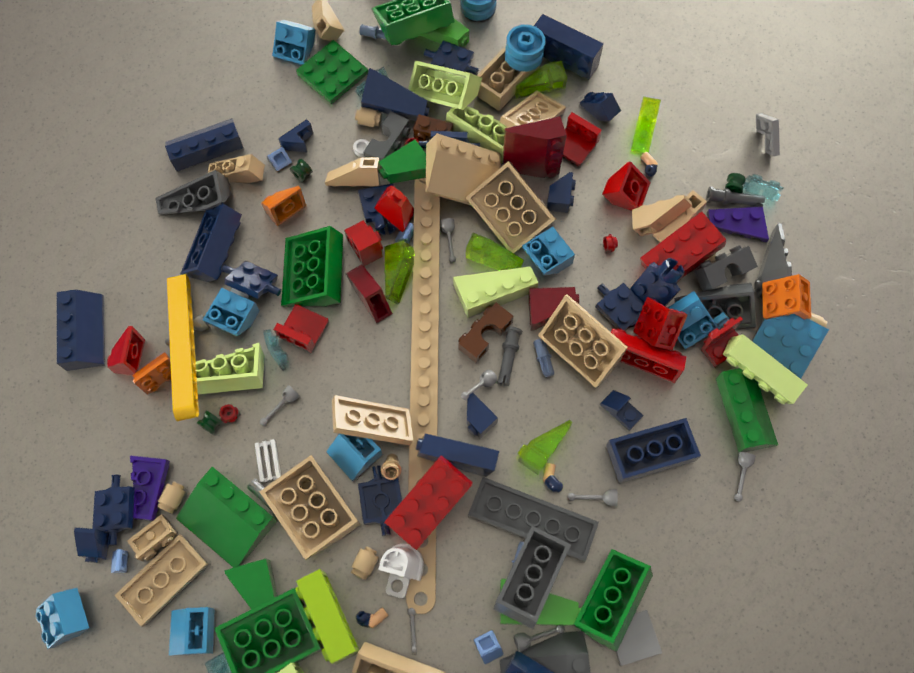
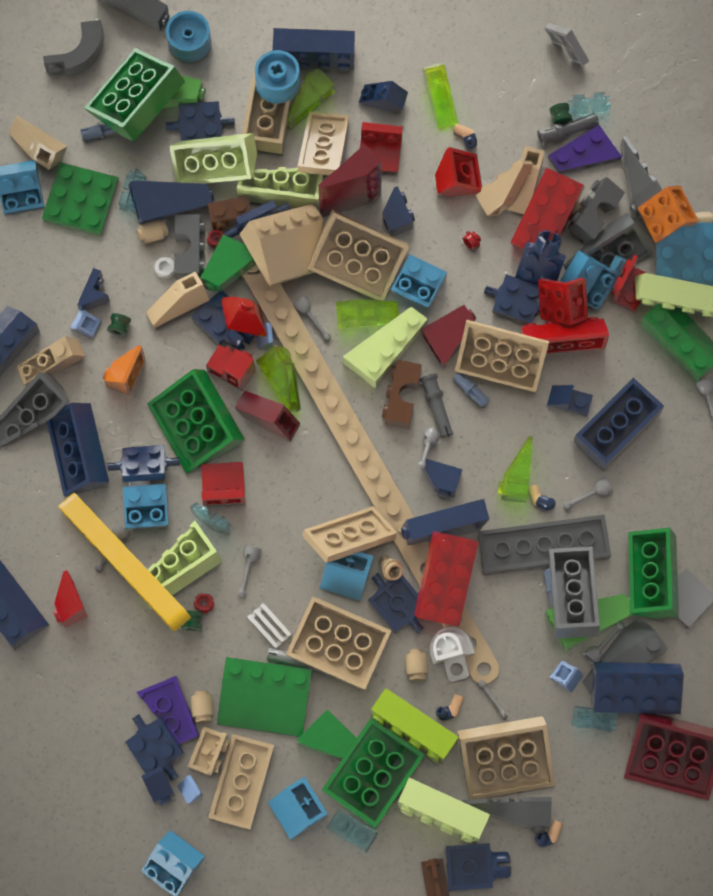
camera: 30 degrees left, 5 degrees up
orange bracket [132,352,171,395] -> none

